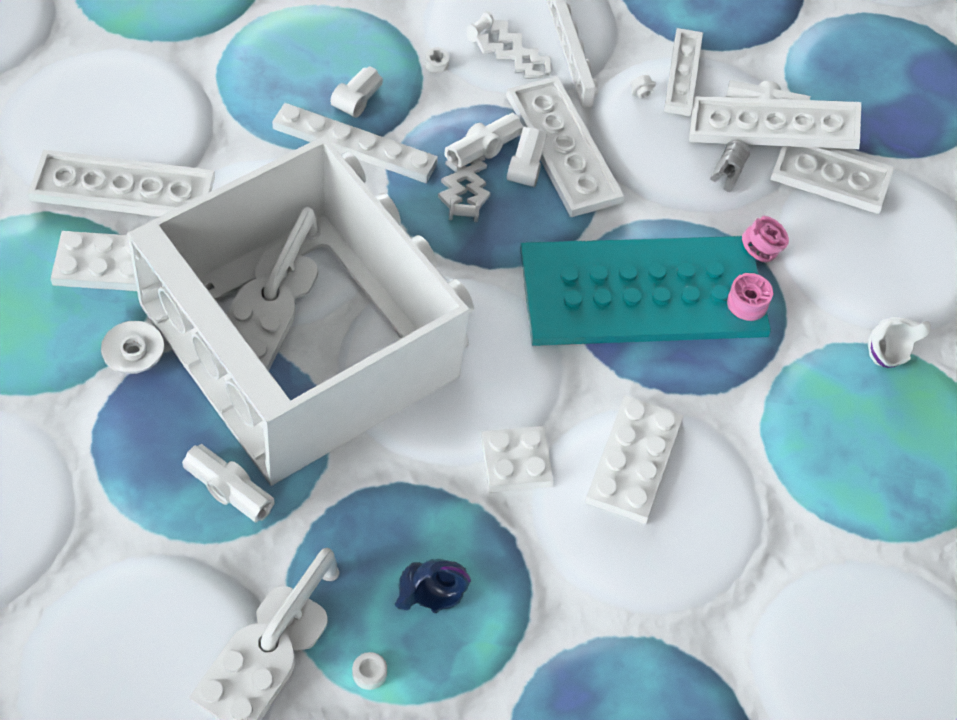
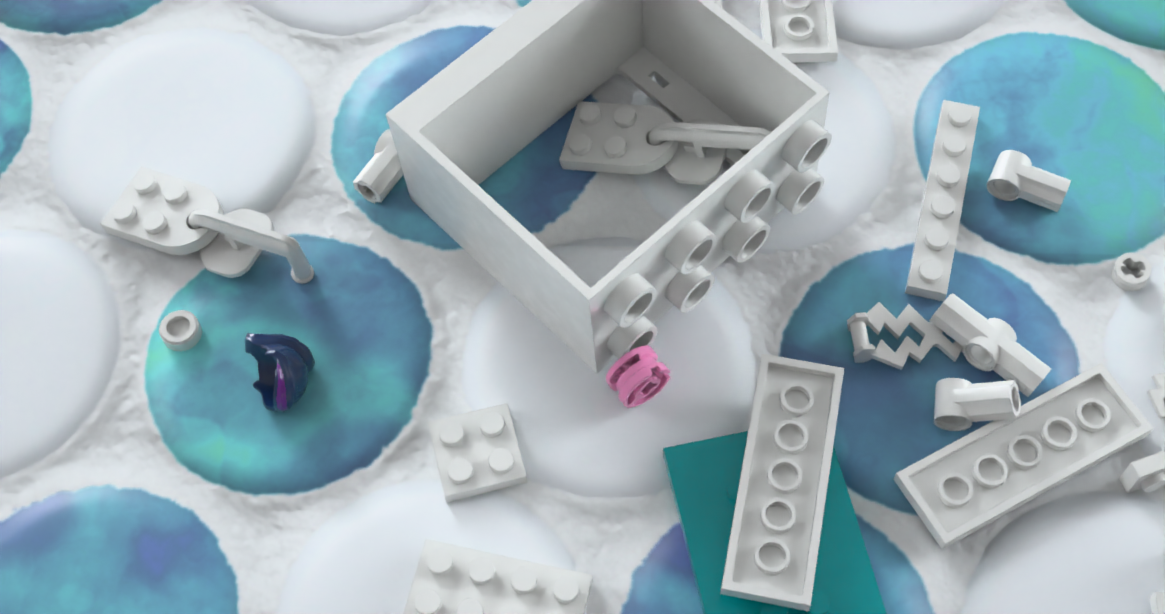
camera: 90 degrees right, 5 degrees up
none -> bright pink wheel [606,345,670,408]
none -> white plate [720,354,844,611]

